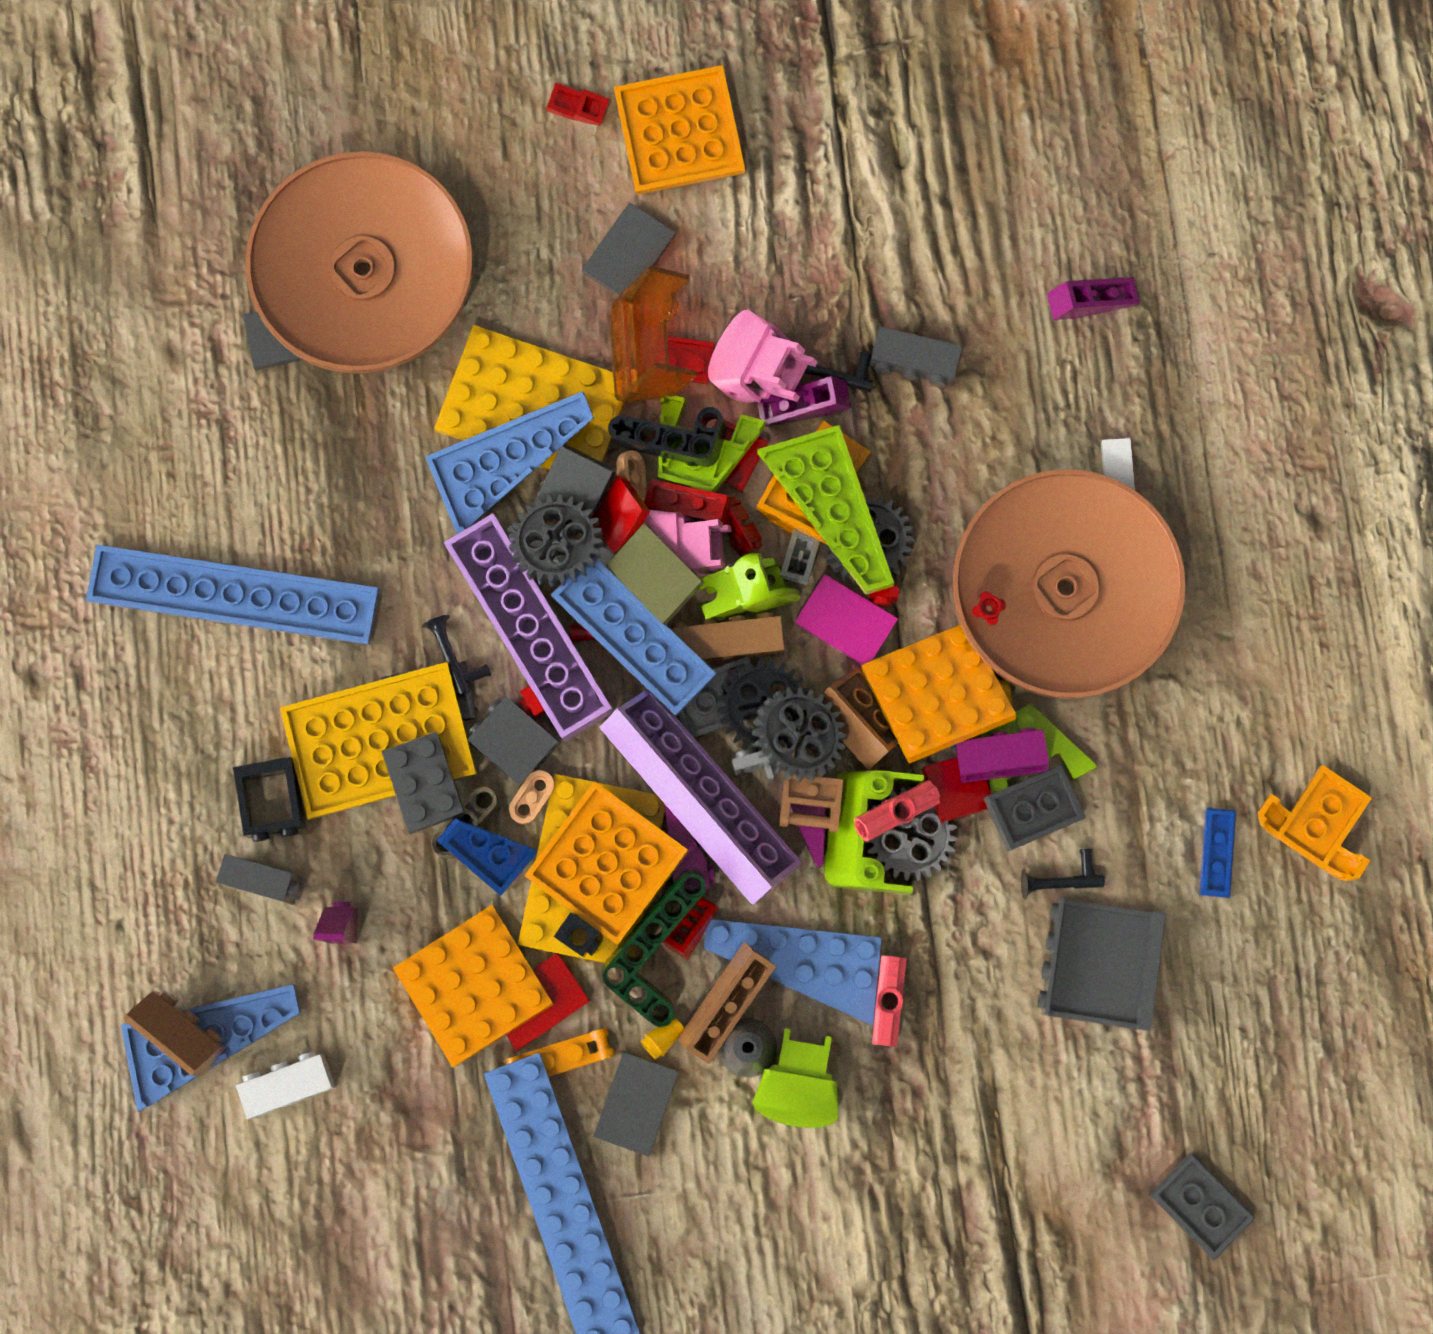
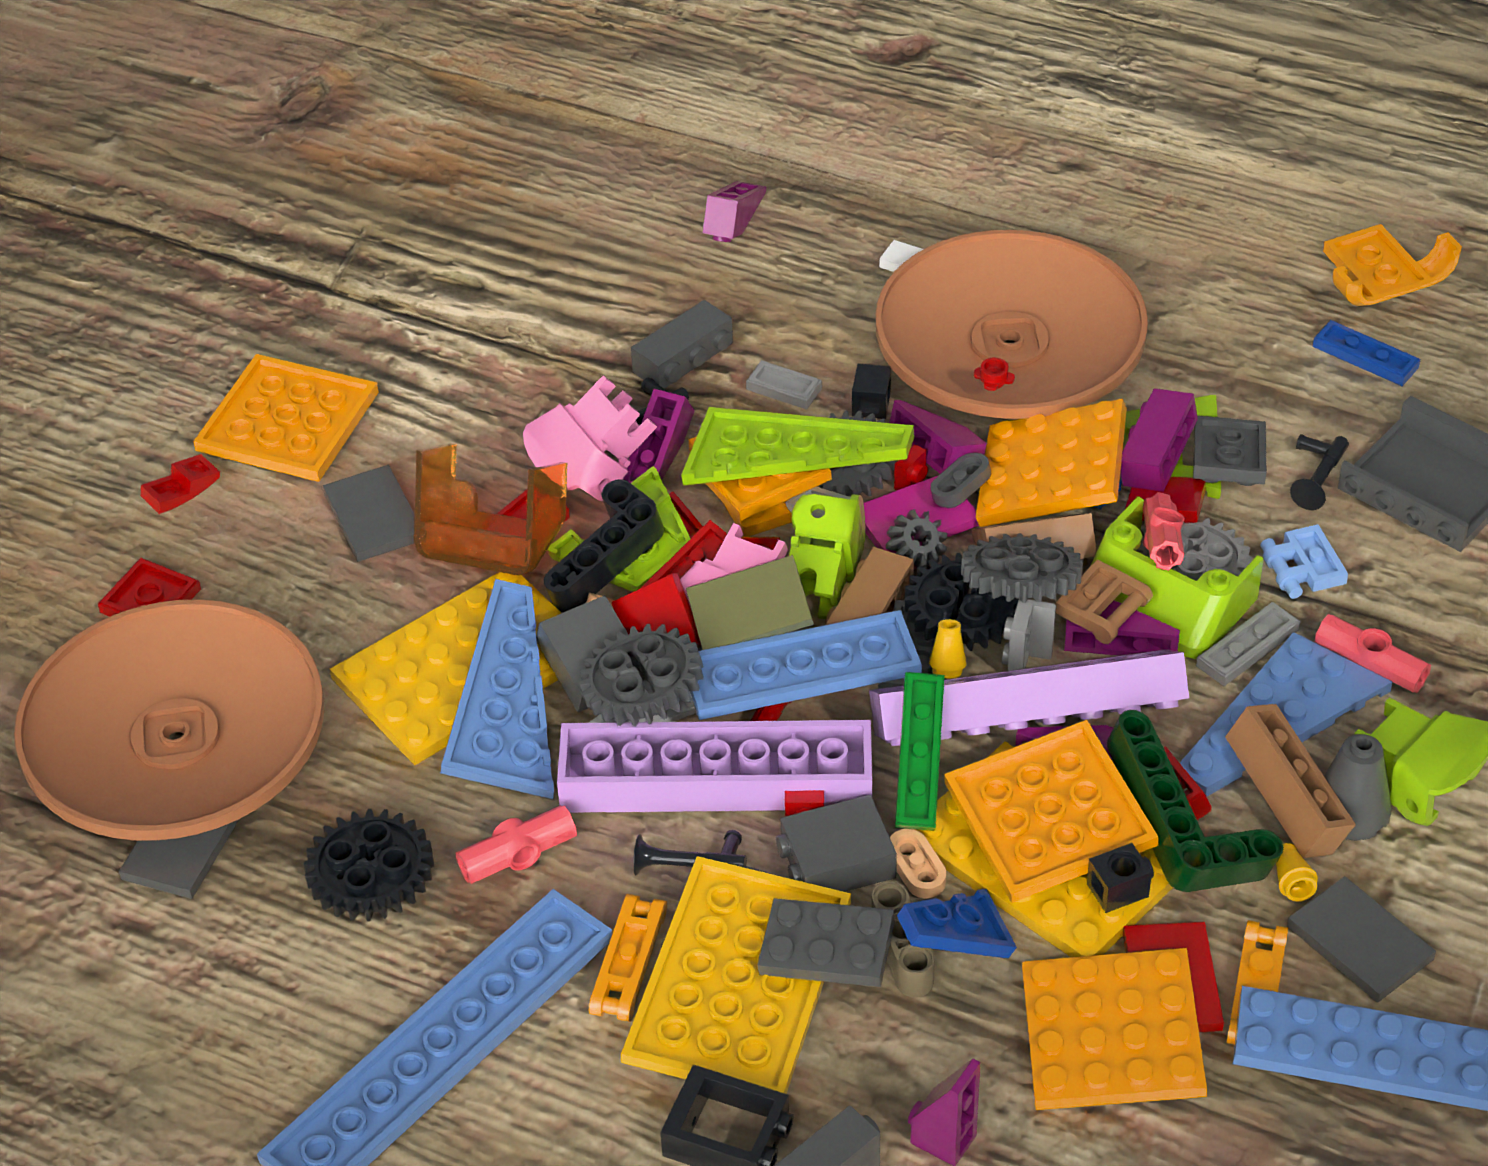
camera: 60 degrees left, 35 degrees down
none -> red tile [98,558,201,617]
none -> black gear [304,809,434,922]
none -> coral piece [455,805,577,884]
none -> light orange plate [589,894,667,1022]
none -> light grey tile [746,360,822,409]
none -> black brick [852,363,891,419]
none -> dark grey gear [886,509,948,569]
none -> magenta slope [889,400,987,474]
none -> green tile [895,672,945,831]
none -> yellow cone [929,619,967,679]
none -> dark grey plate [930,453,991,508]
none -> light grey tile [1196,602,1300,686]
none -> light blue plate [1260,524,1348,599]

